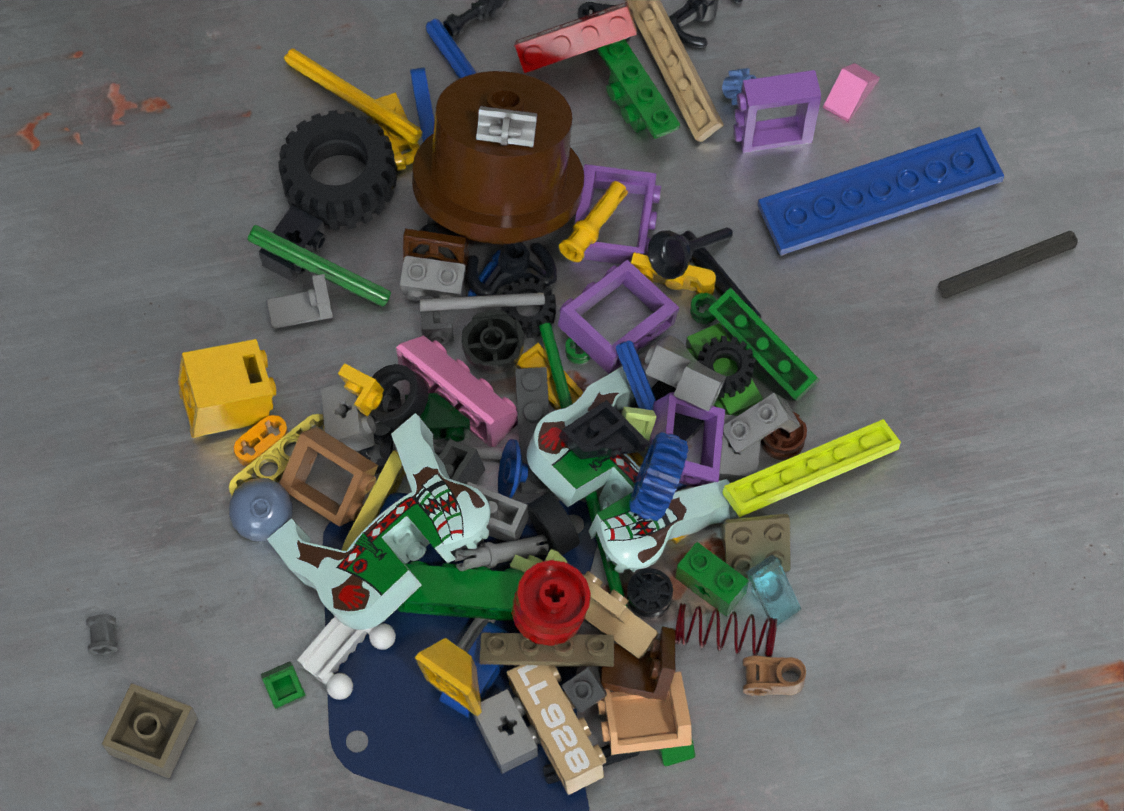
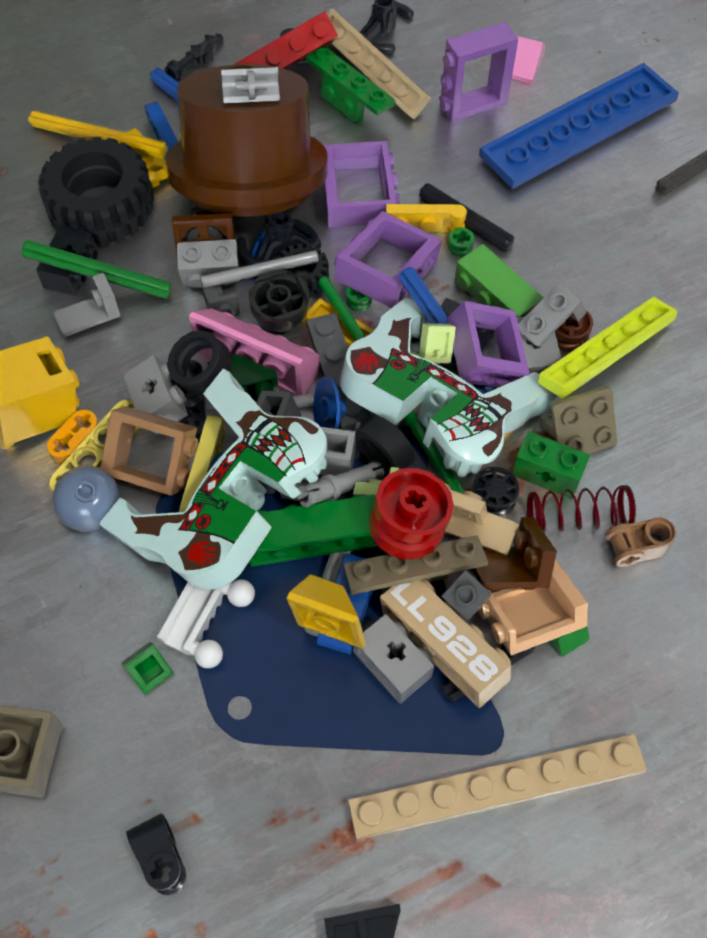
camera: 15 degrees left, 5 degrees down
yellow bracket [338,363,384,416] -> none
yellow pin [559,181,628,262] -> none
black wing [559,400,649,459] -> none
blue gear [629,432,688,521] -> none
light grey arch [644,335,726,412] -> none
black piece [648,227,733,279] -> none
black tyre [698,336,755,398] -> none
green brick [708,288,820,402] -> none
medium blue gear [722,68,756,105] -> none
clear light blue tile [746,555,801,626] -> none

